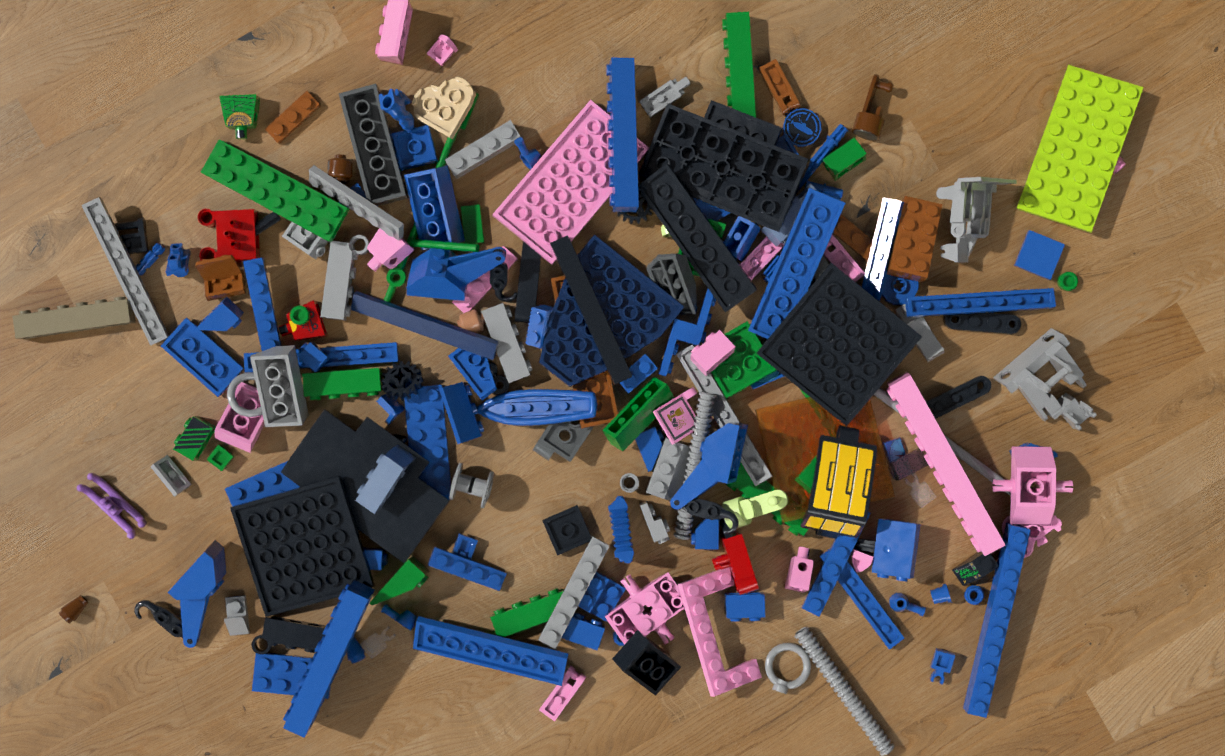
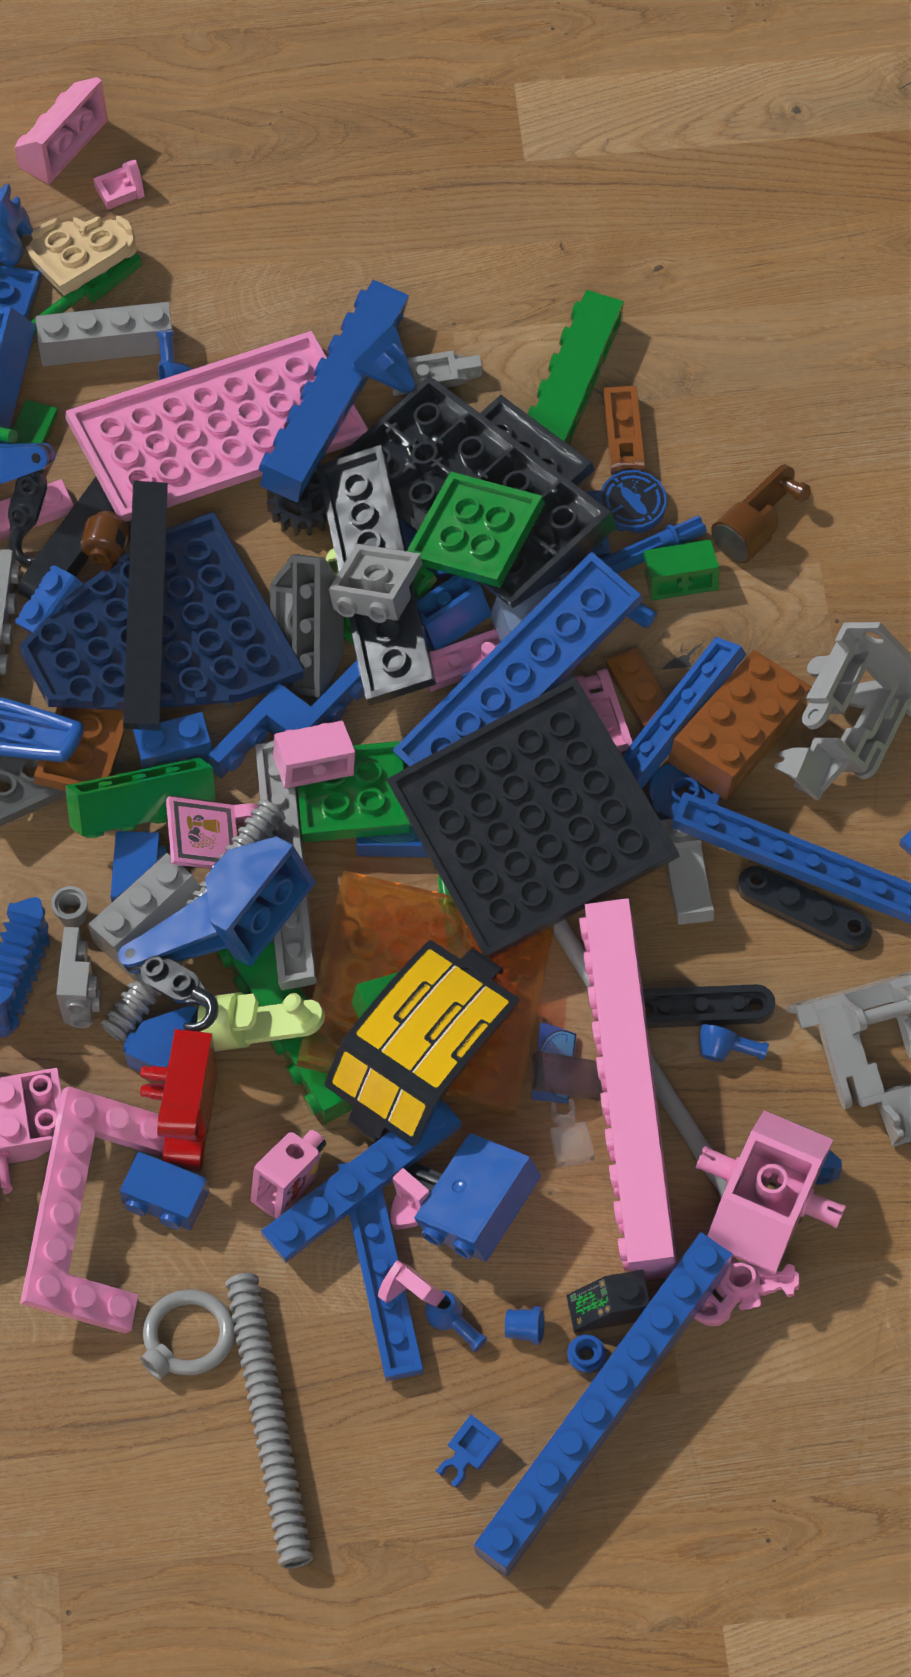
camera: 25 degrees right, 25 degrees down
none -> reddish brown head [80,511,129,565]
none -> light grey plate [329,544,422,623]
none -> blue piece [351,326,415,395]
none -> bright pink tile [378,1260,445,1307]
none -> green plate [407,472,545,587]
none -> blue bar [699,1024,769,1062]

